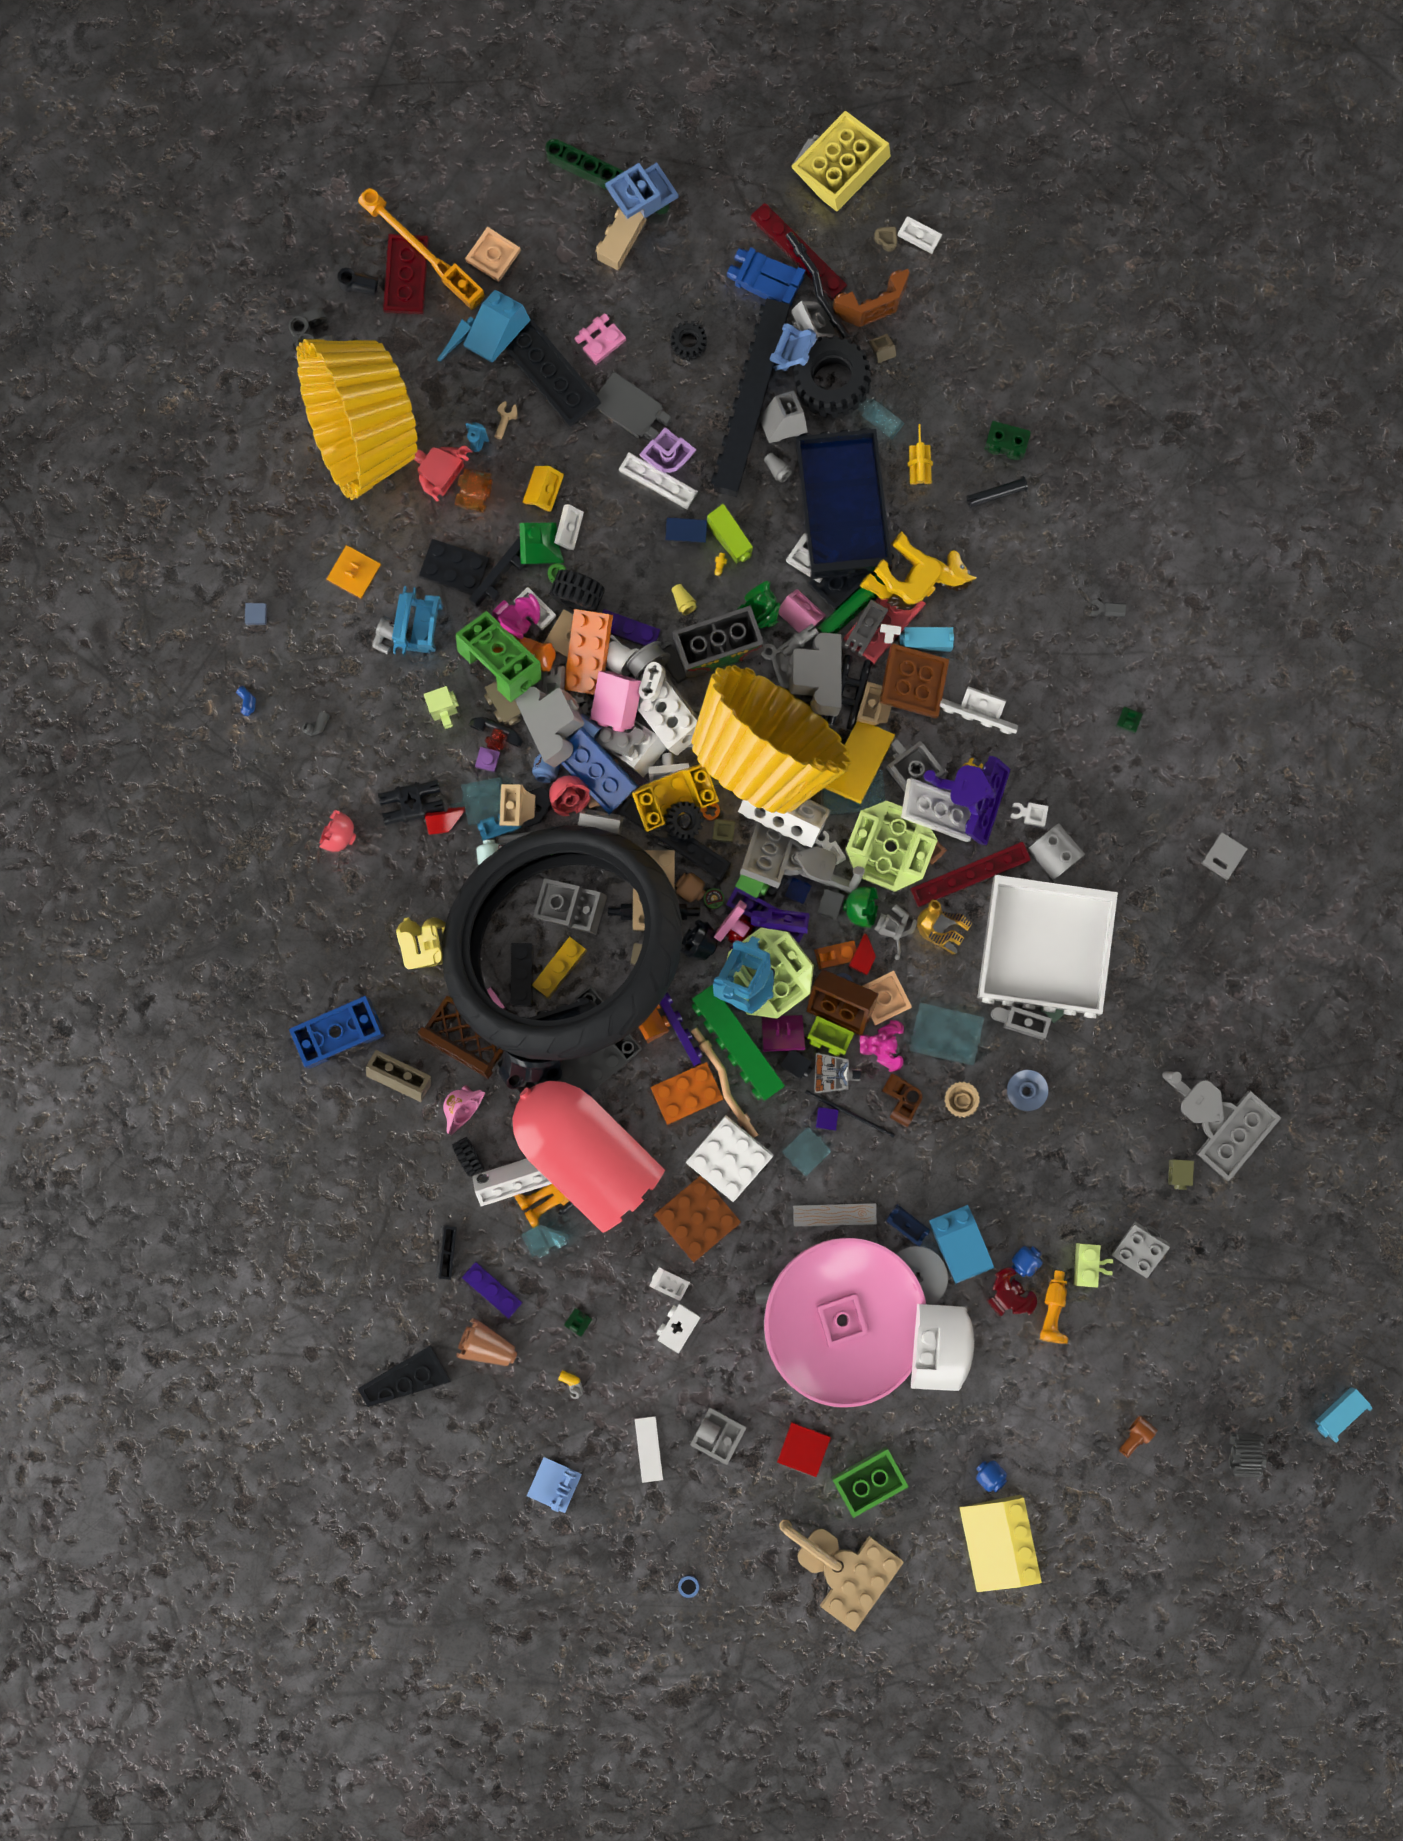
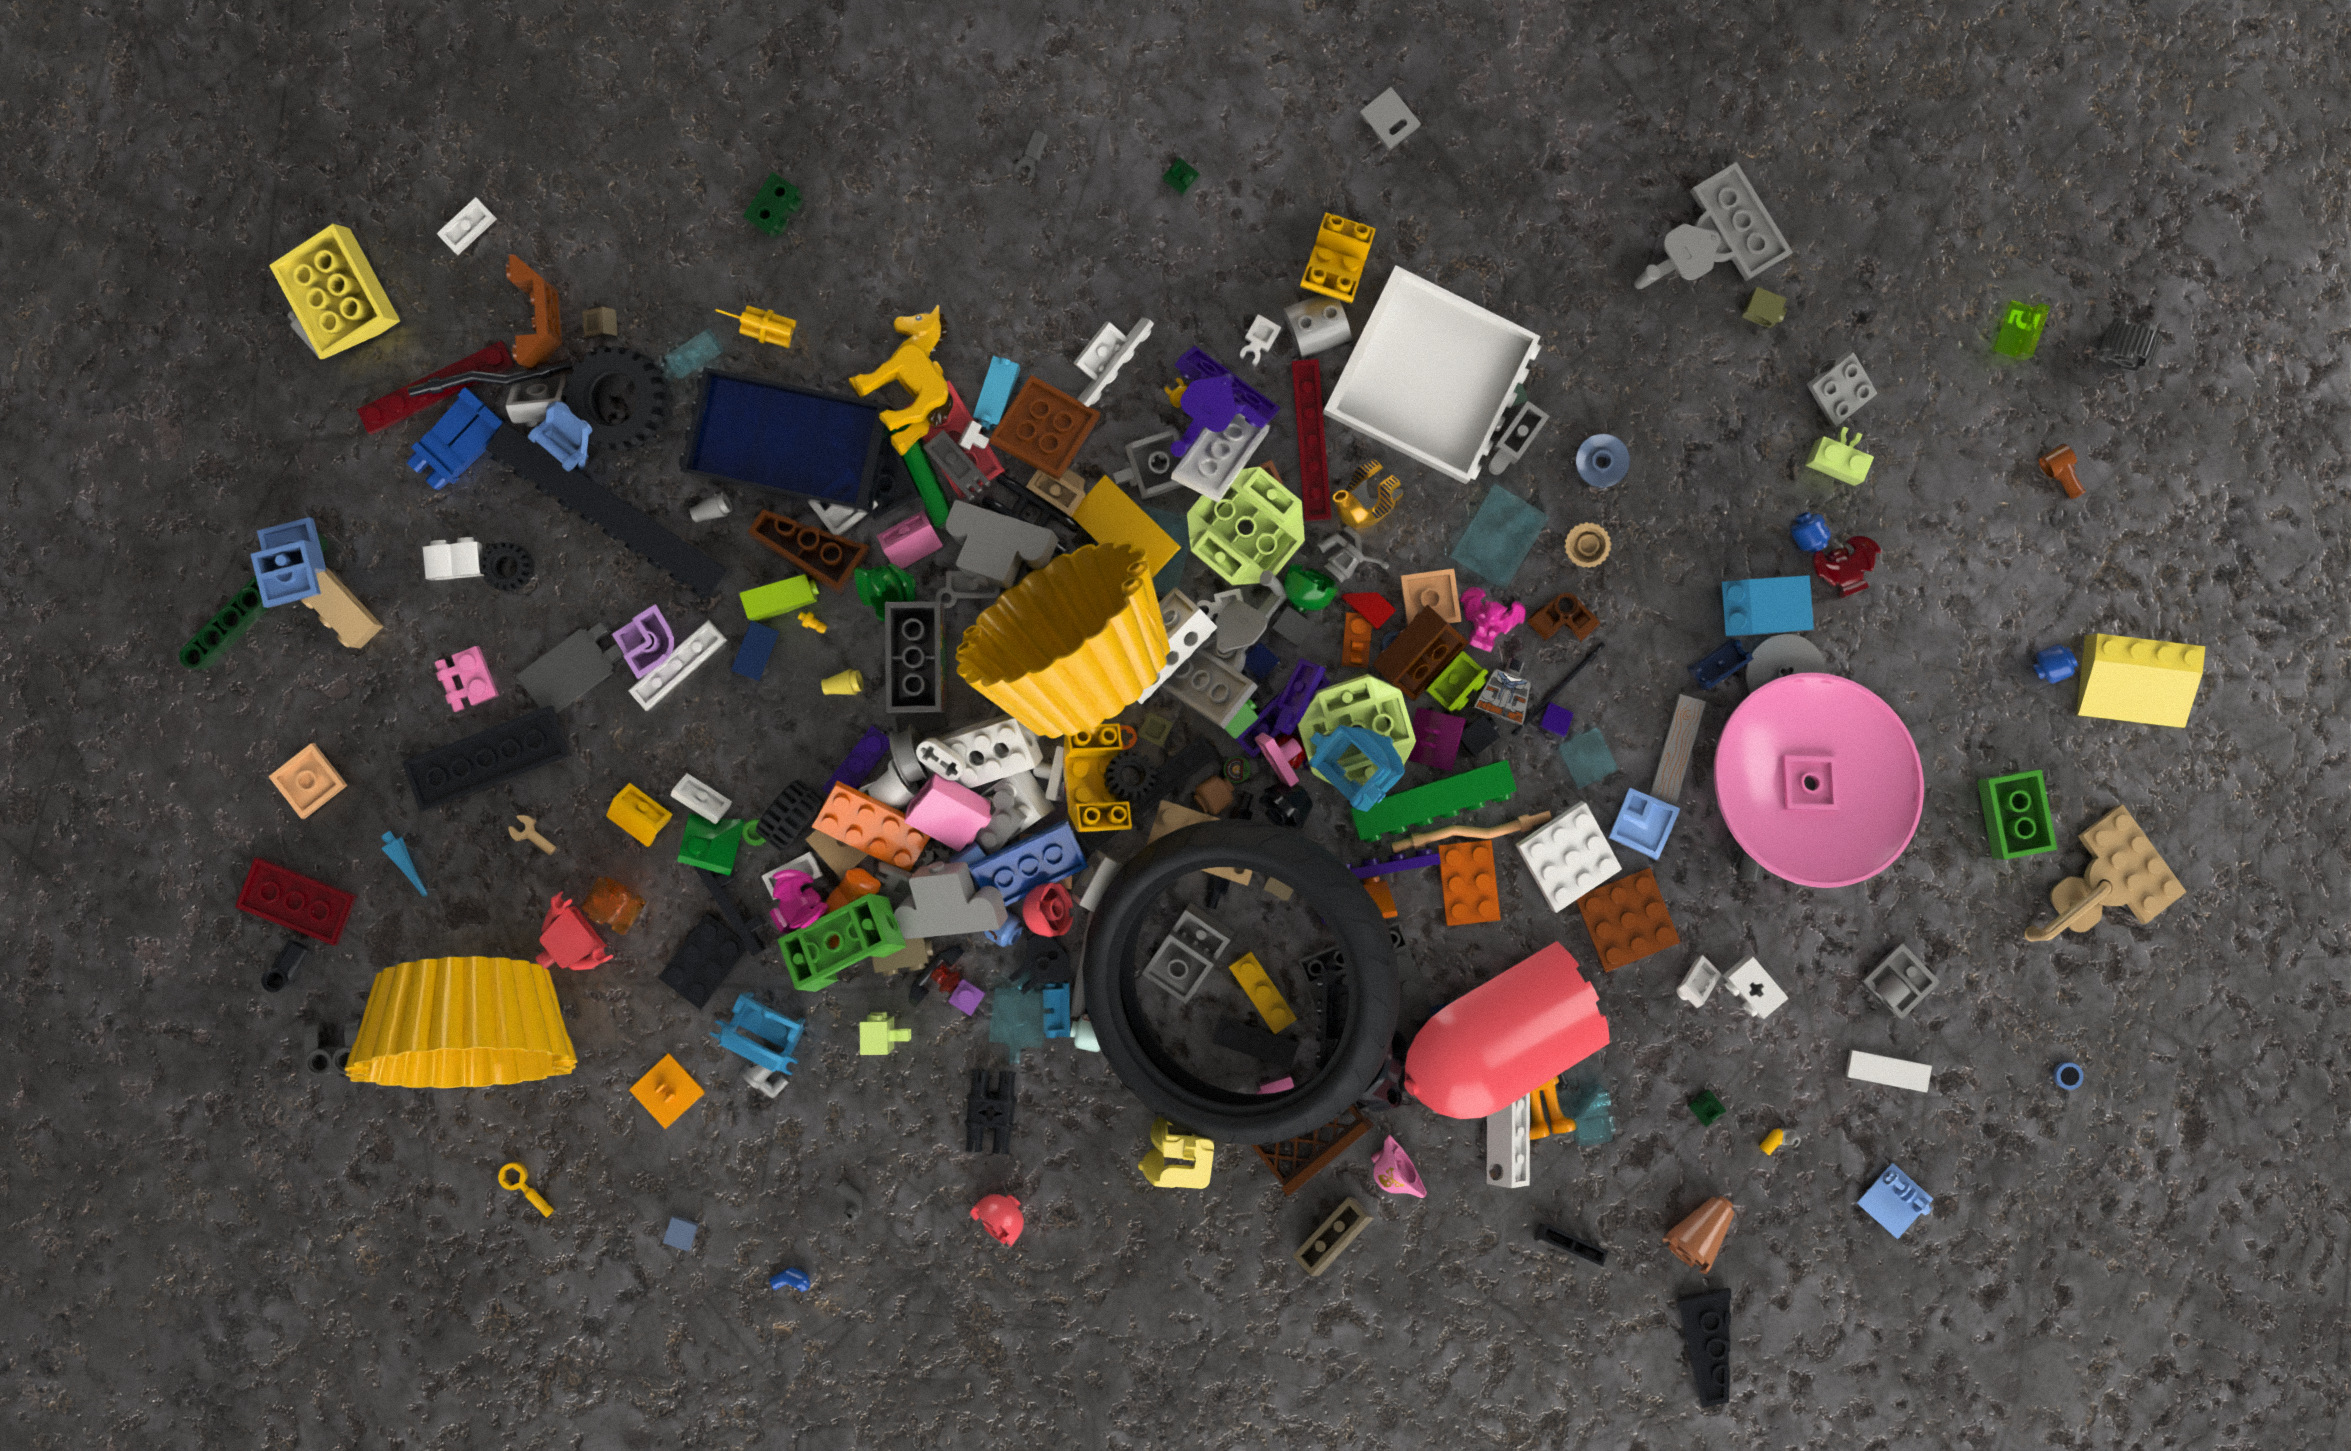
camera: 70 degrees left, 5 degrees up
blue plate [289,996,386,1069] -> none
light orange bar [358,188,485,310] -> none
red slope [425,807,465,835] -> none
black tyre [452,1137,484,1177] -> none
dark purple plate [462,1262,523,1319] -> none
dark azure slope [463,290,530,363] -> none
dark azure hinge [466,422,489,452] -> none
tan slope [500,784,535,826] -> none
light grey slope [759,391,808,443] -> none
red tile [777,1422,831,1477] -> none
light grey pin [779,624,819,657] -> none
dark tan tile [874,227,898,252] -> none
white slope [911,1304,974,1391] -> none
black pin [966,476,1028,508] -> none
light orange piece [1040,1270,1068,1344] -> none
medium azure brick [1315,1387,1373,1443] -> none
none -> white brick [423,537,484,581]
none -> yellow piece [498,1162,554,1218]
none -> reddish brown wedge [748,510,870,596]
none -> yellow slope [1300,212,1376,304]
none -> light blue plate [1608,788,1680,860]
none -> clear neon green panel [1993,300,2050,362]

